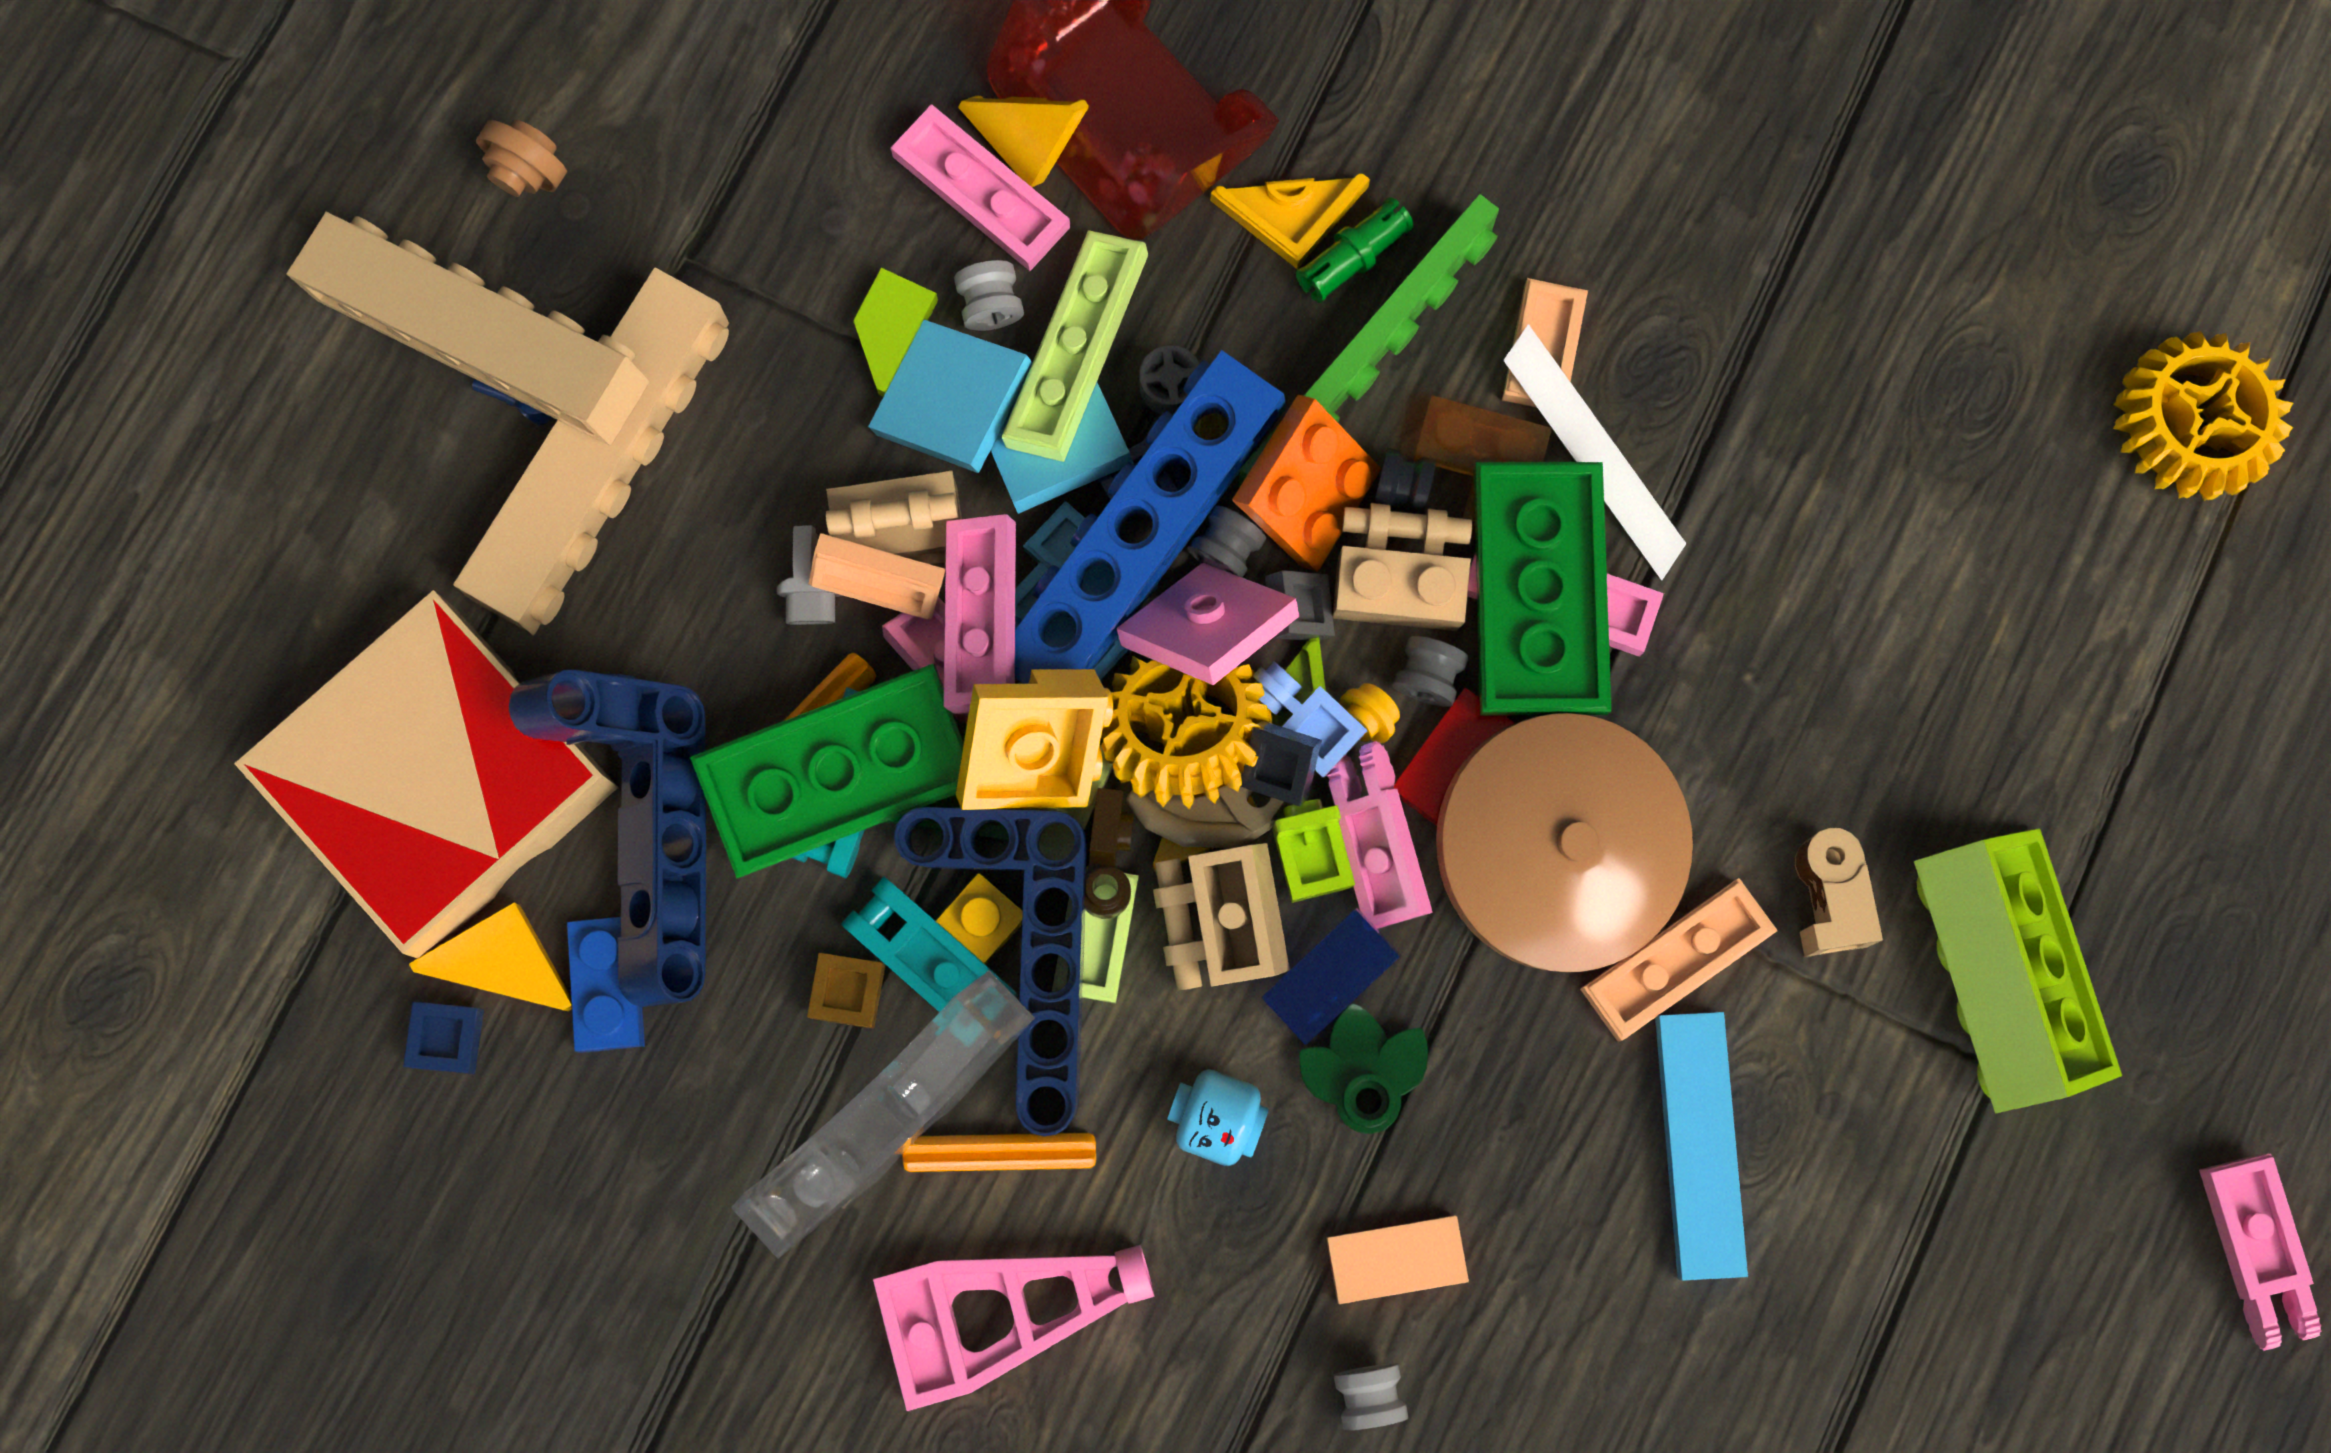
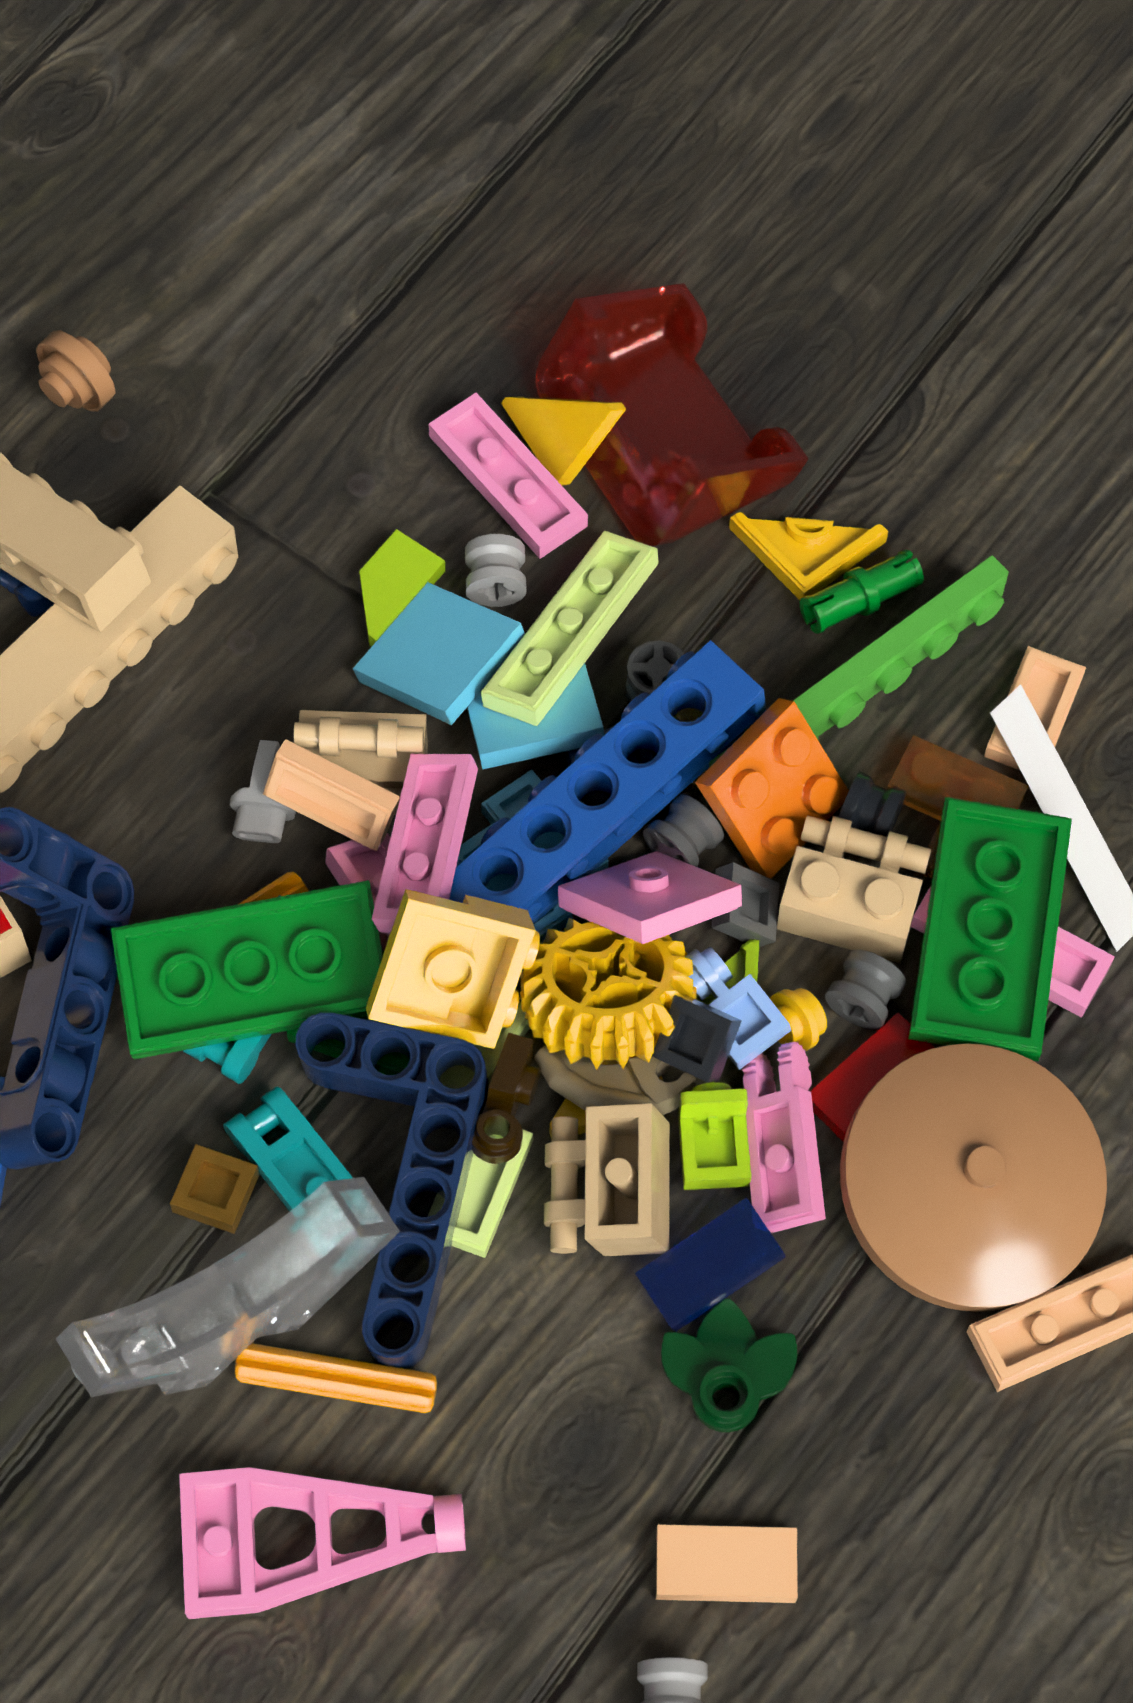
camera: 10 degrees right, 15 degrees down
yellow plate [936,873,1023,965] -> none
medium azure head [1167,1069,1269,1166] -> none
medium azure tile [1655,1012,1748,1281] -> none

